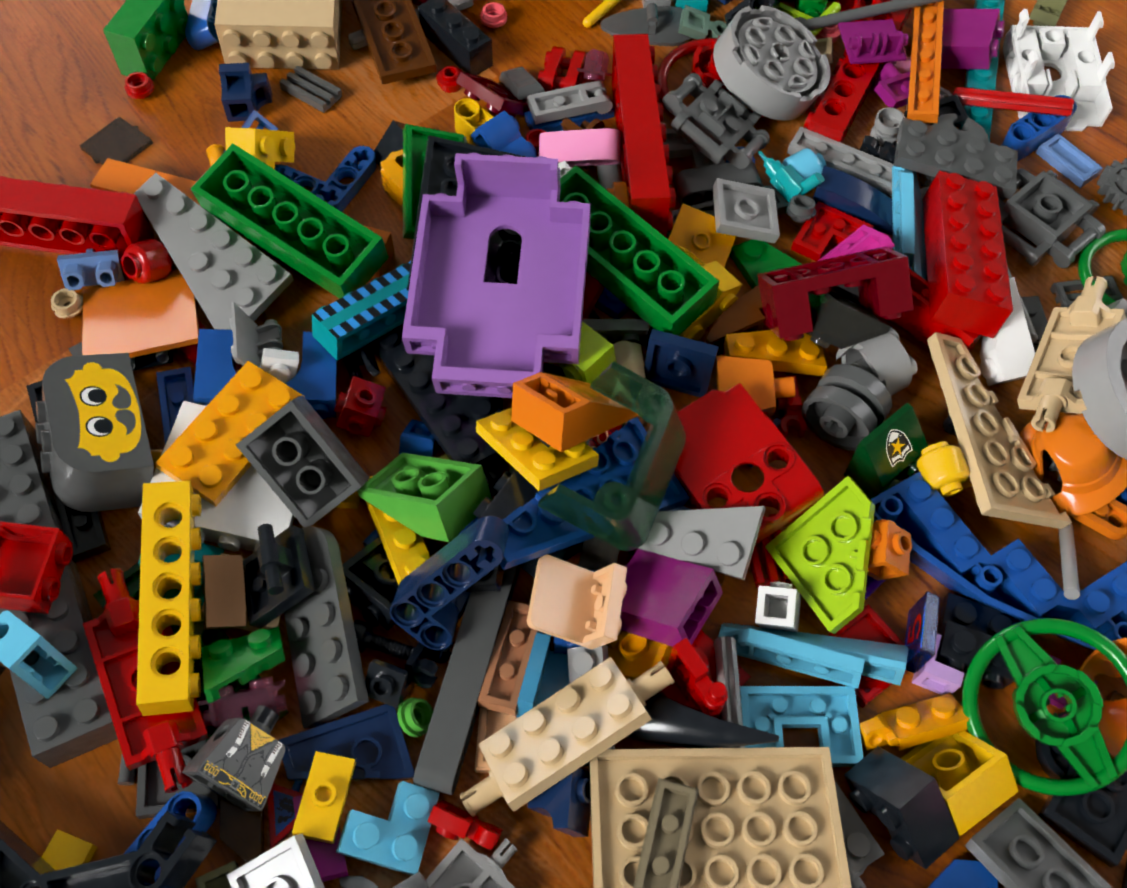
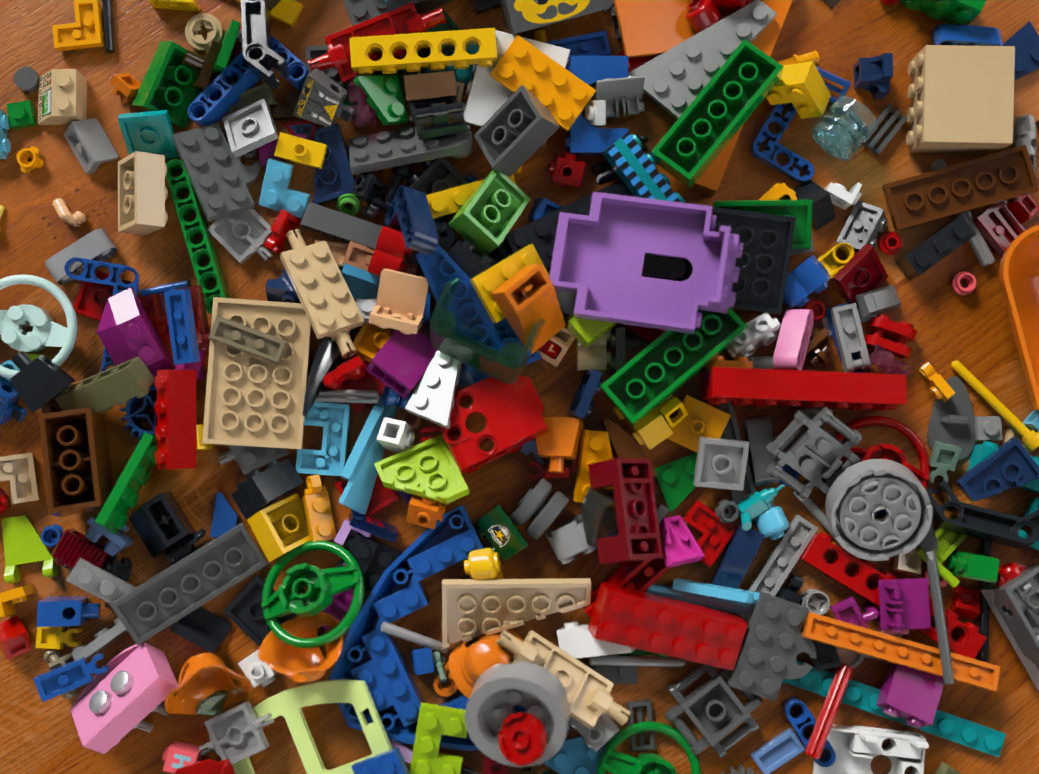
camera: 95 degrees right, 25 degrees up
none -> red brick [368,226,413,276]
none -> blue wheel [382,385,413,409]
none -> reddish brown plate [400,409,424,431]
none -> blue slope [409,647,434,675]
none -> sand green hand [432,651,447,683]
none -> light grey bar [793,490,841,546]
none -> clear light blue wheel [811,96,878,161]
none -> white bracket [824,183,862,210]
none -> bracket [836,201,888,252]
none -> light orange plate [919,362,955,403]

